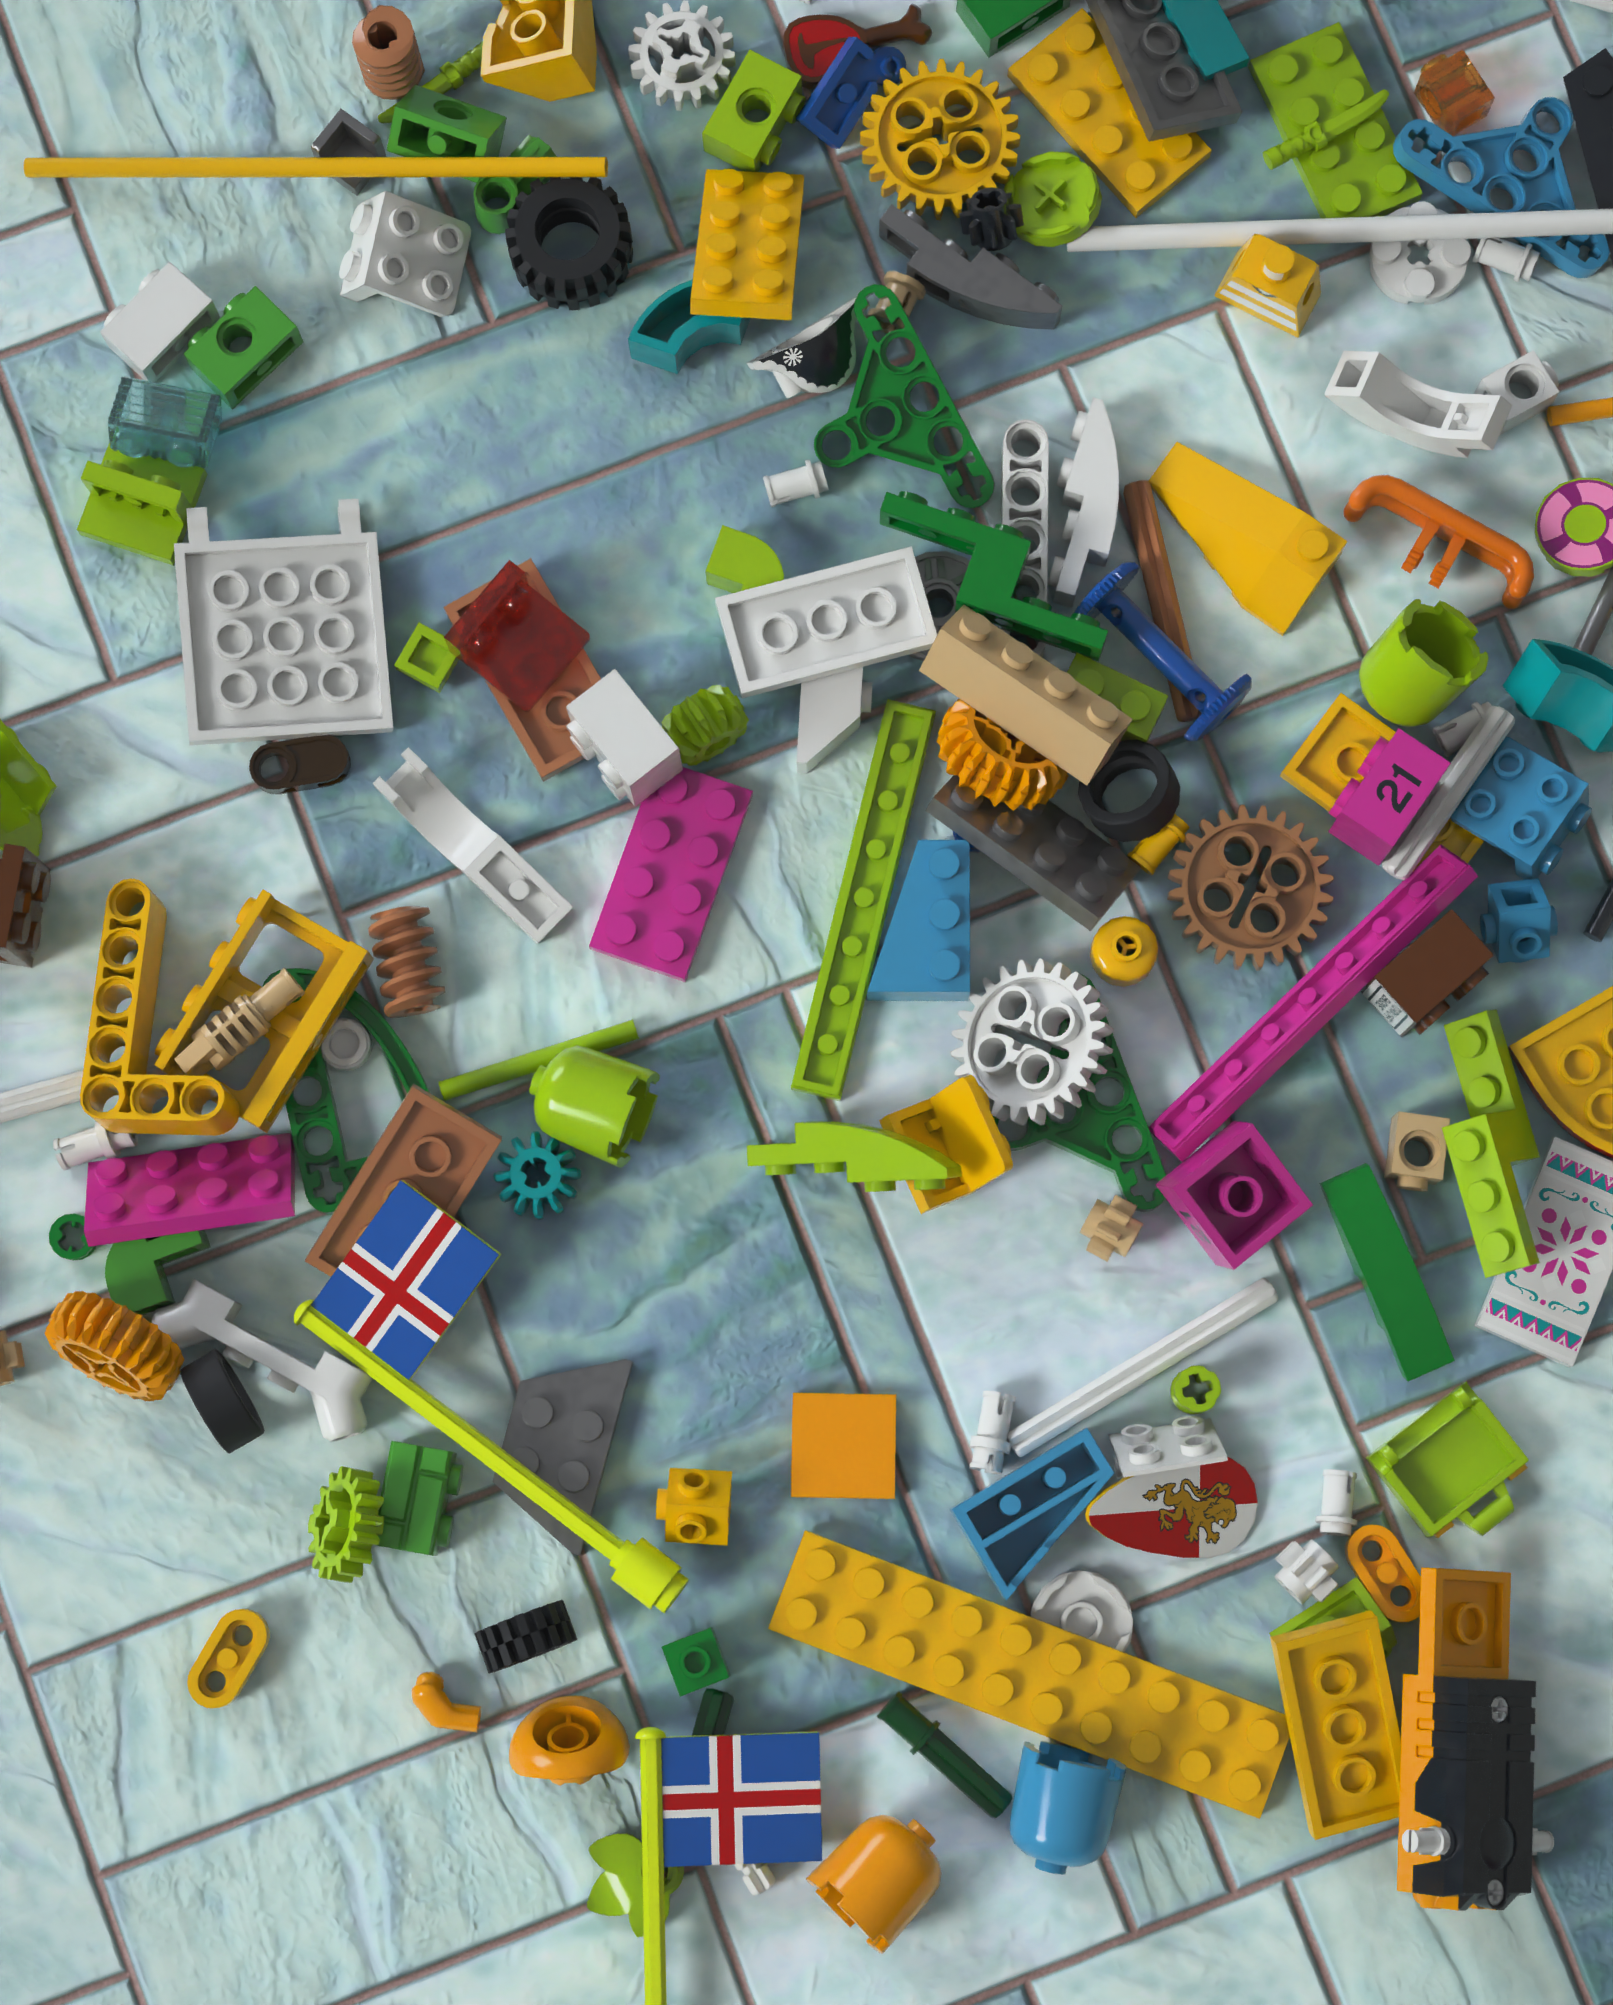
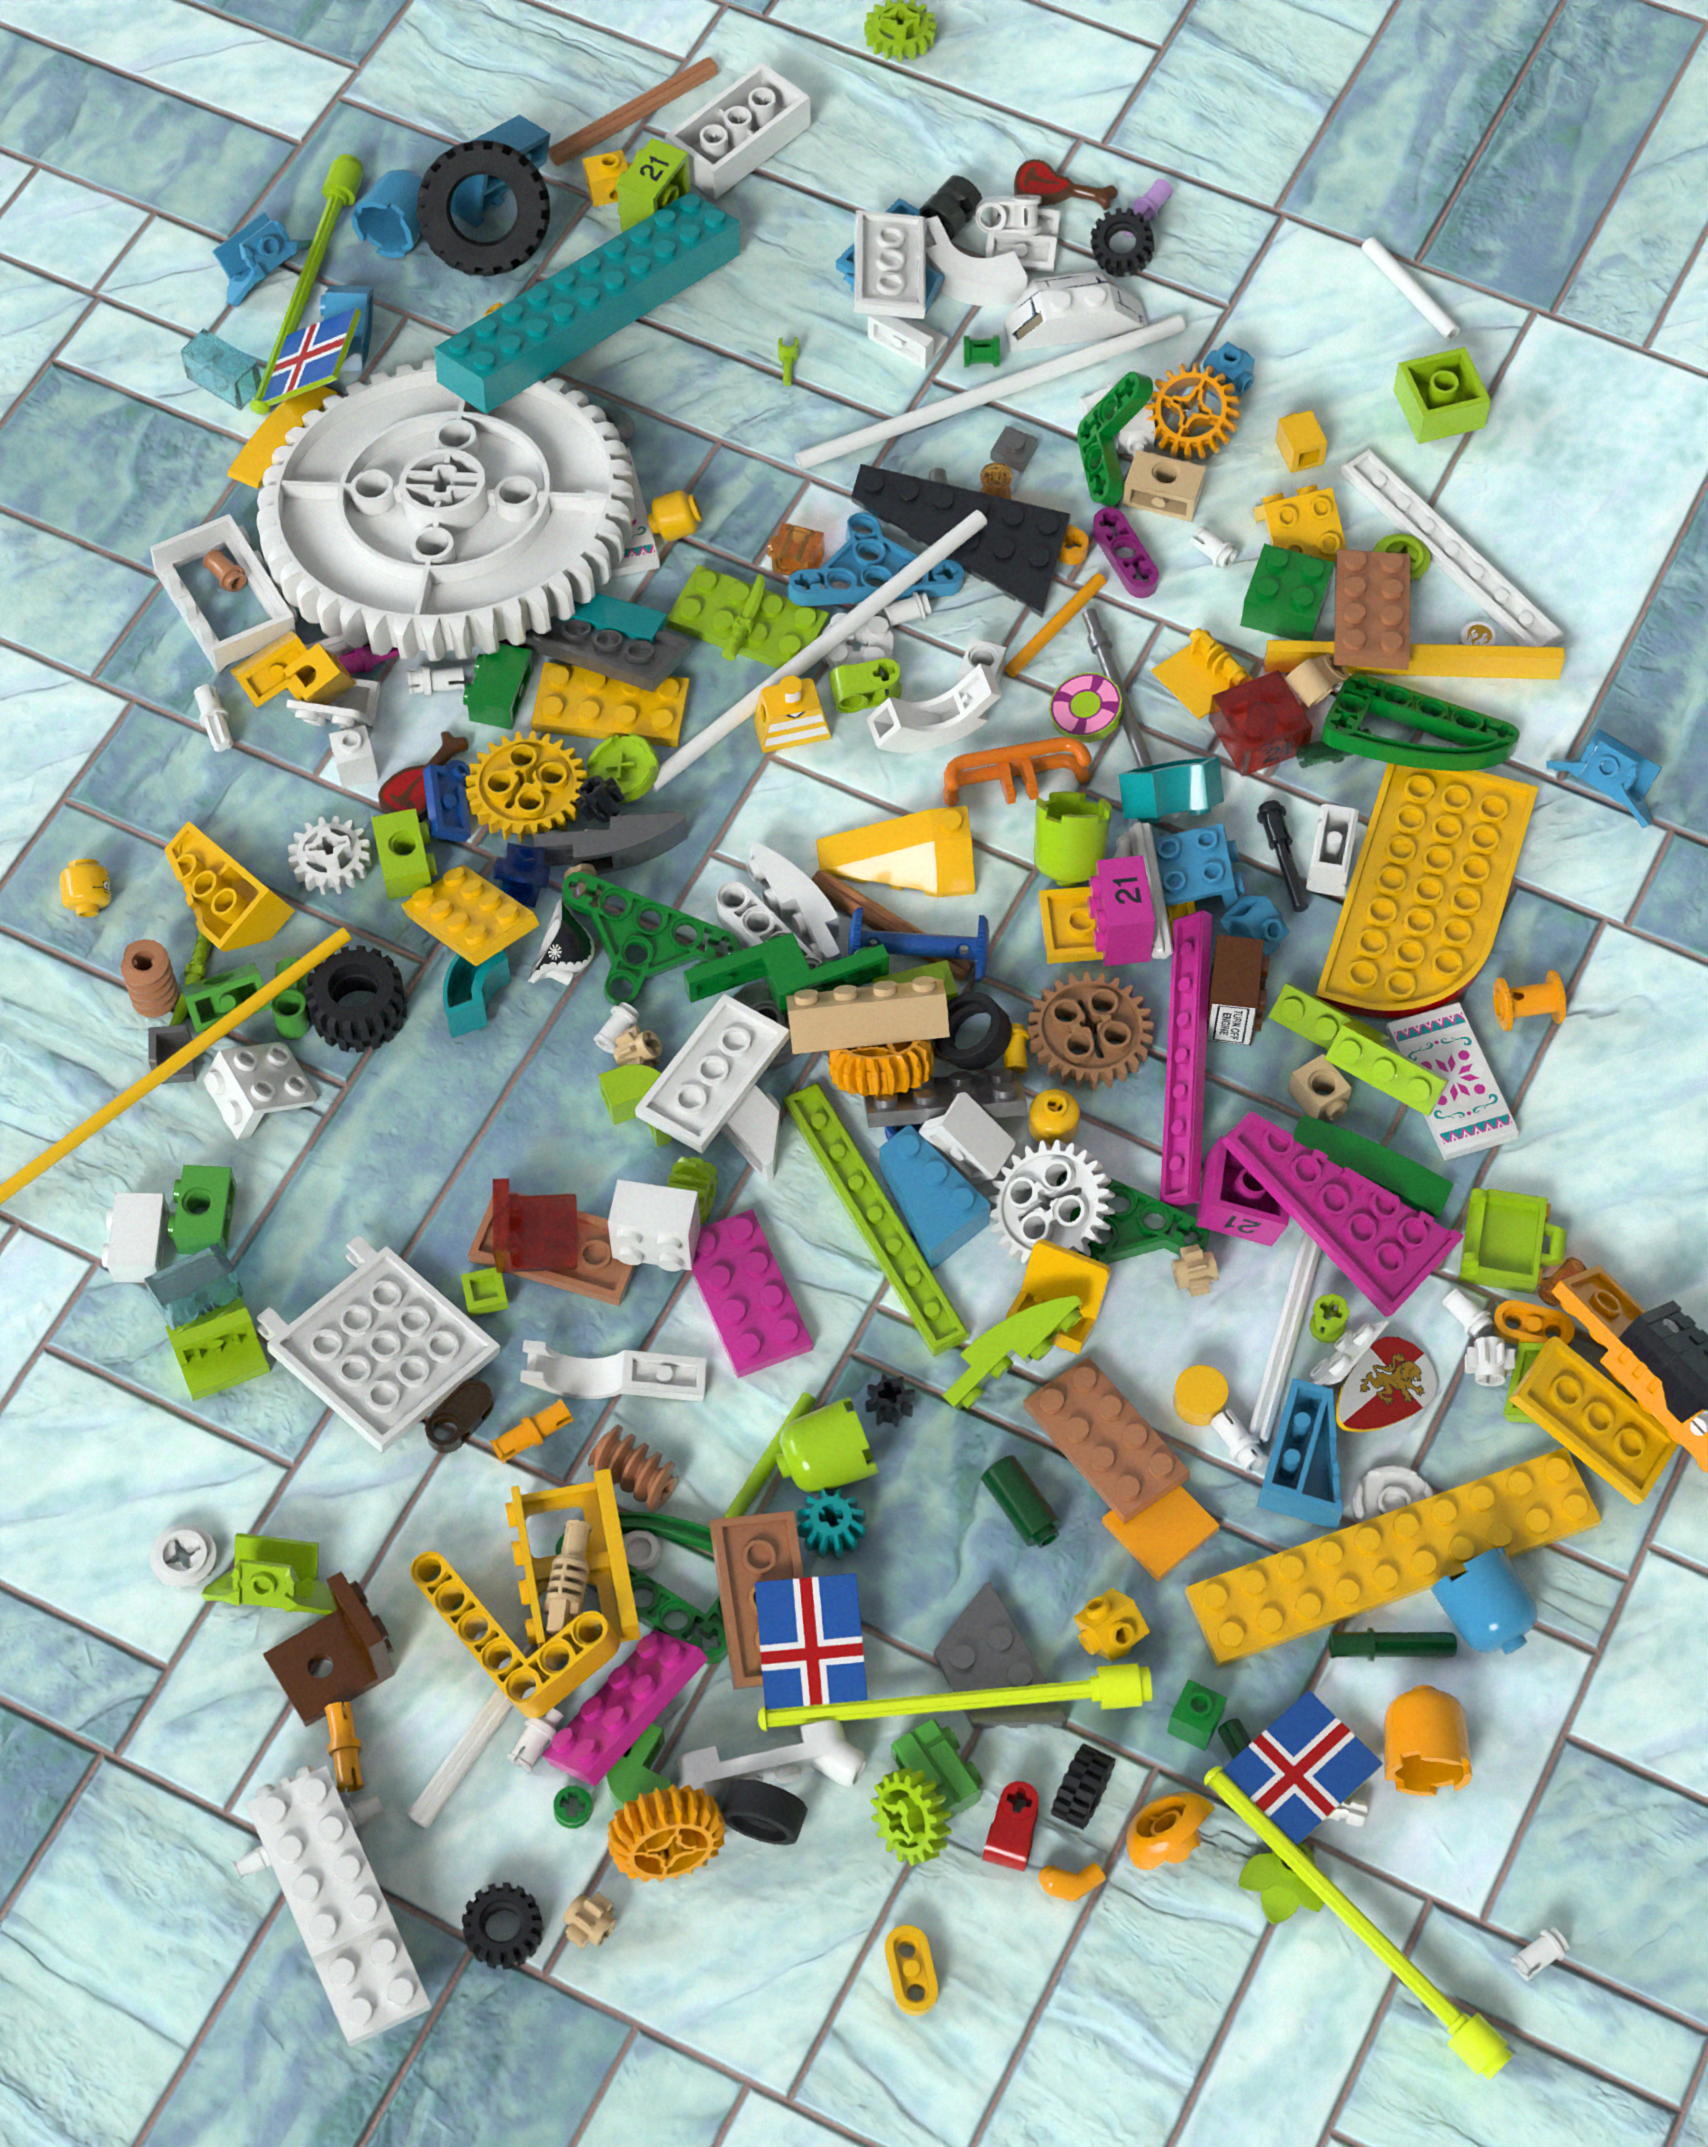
camera: 45 degrees left, 20 degrees down
none -> light orange pin [490,1399,574,1464]
none -> clear blue brick [493,843,550,908]
none -> tan gear [614,1025,662,1068]
none -> lime piece [828,658,902,714]
none -> black gear [865,1374,915,1427]
none -> white panel [919,1092,1016,1185]
none -> dark green brick [981,1455,1062,1548]
none -> red piece [982,1781,1039,1872]
none -> nougat plate [1023,1356,1190,1524]
none -> yellow piece [1173,1365,1229,1426]
none -> dark pink wing [1221,1111,1464,1318]
none -> clear orange pin [1538,1257,1587,1307]

